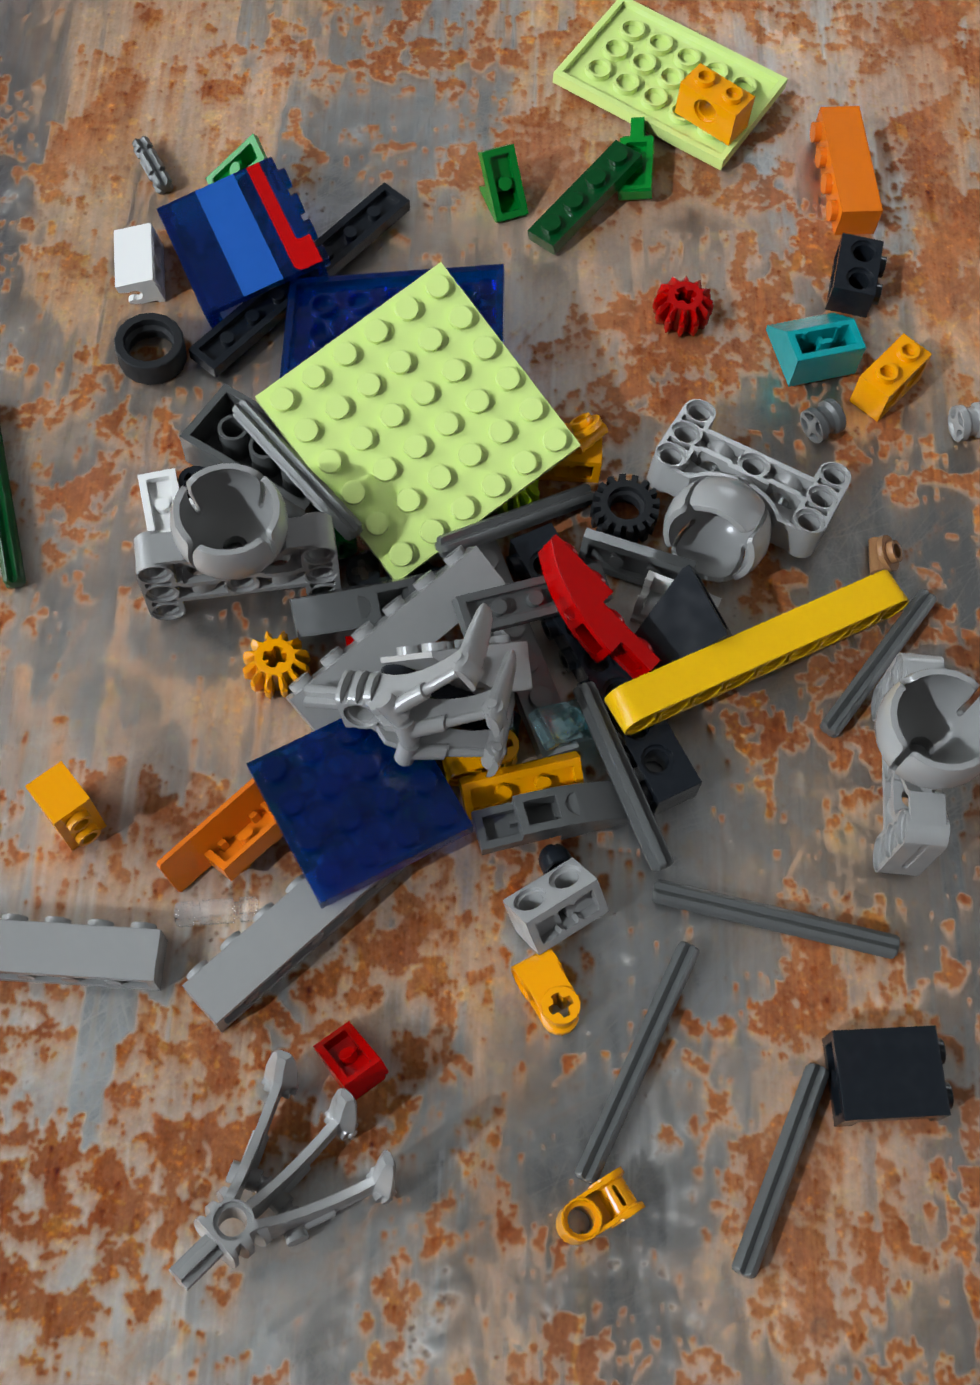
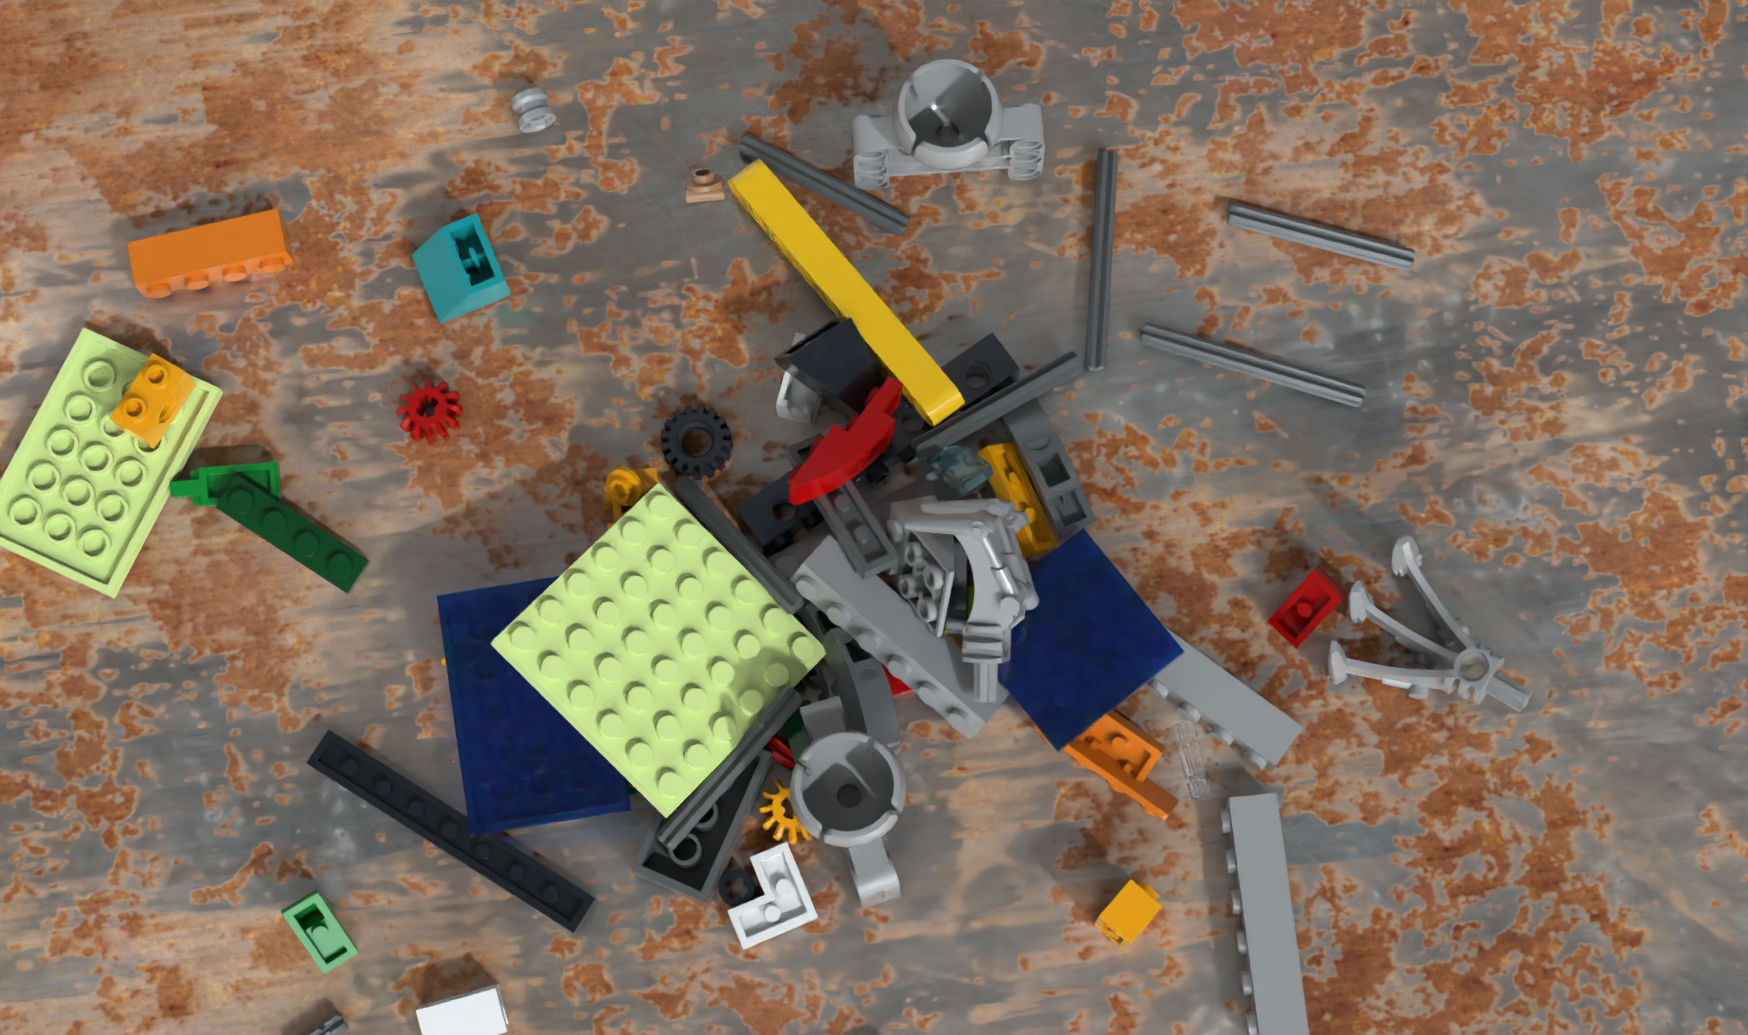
camera: 90 degrees left, 10 degrees up
black tyre [114,313,187,385] -> none
panel [157,157,331,328] -> none
light orange gear [243,630,310,699] -> none
green slope [478,144,529,223] -> none
light grey brick [502,857,610,955] -> none
light orange piece [511,948,581,1036] -> none
black hinge [538,844,572,874] -> none
light orange piece [556,1166,646,1246] -> none
dark grey plate [578,528,697,586] -> none
light grey beam [646,399,852,582] -> none
dark grey wheel [800,398,846,443] -> none
black panel [822,1025,954,1127] -> none
black brick [825,233,887,318] -> none
light orange brick [849,333,932,422] -> none

